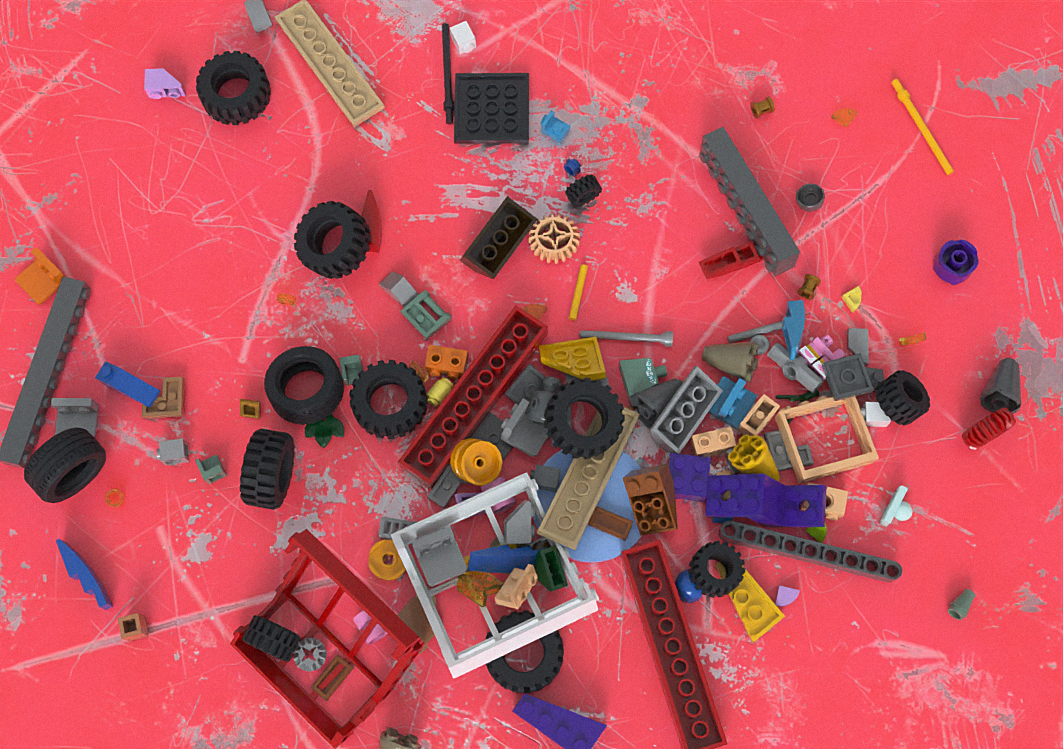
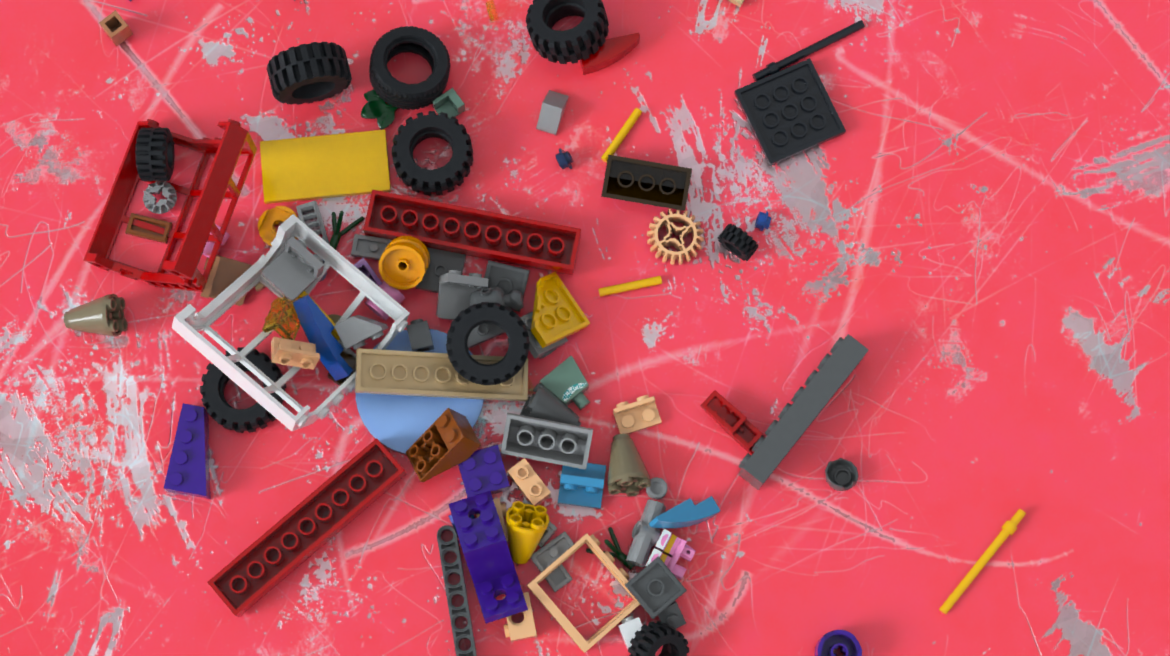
camera: 60 degrees right, 5 degrees up
sand green panel [195,455,227,484] -> none
pearl gold slope [240,399,260,419] -> none
sand green plate [400,290,452,340] -> none
tile [409,360,429,384] -> none
orange brick [424,345,469,380] -> none
light yellow brick [426,377,454,407] -> none
white brick [450,21,476,54] -> none
tile [522,304,547,320] -> none
dark green slope [534,546,568,592] -> none
dark azure bracket [540,110,570,143] -> none
light grey piece [579,330,673,347] -> none
dark orange tile [588,506,633,541] -> none
blue hair [675,569,703,603] -> none
black tyre [688,541,745,598] -> none
yellow wing [714,562,785,643] -> none
light grey bar [727,320,783,343] -> none
light nougat brick [737,394,780,436] -> none
pearl gold bush [751,96,775,119] -> none
lavender tile [775,585,800,607] -> none
pearl gold bush [797,274,821,300] -> none
lime tile [805,523,827,543] -> none
tile [831,108,858,128] -> none
light yellow tile [841,286,862,313] -> none
light grey tile [847,328,869,366] -> none
tile [899,332,927,346] -> none
none -> yellow tile [260,129,391,204]
none -> dark green plant [329,211,364,250]
none -> dark blue plate [555,148,573,169]
none -> yellow bar [601,108,642,163]
none -> light nougat bracket [613,395,662,434]

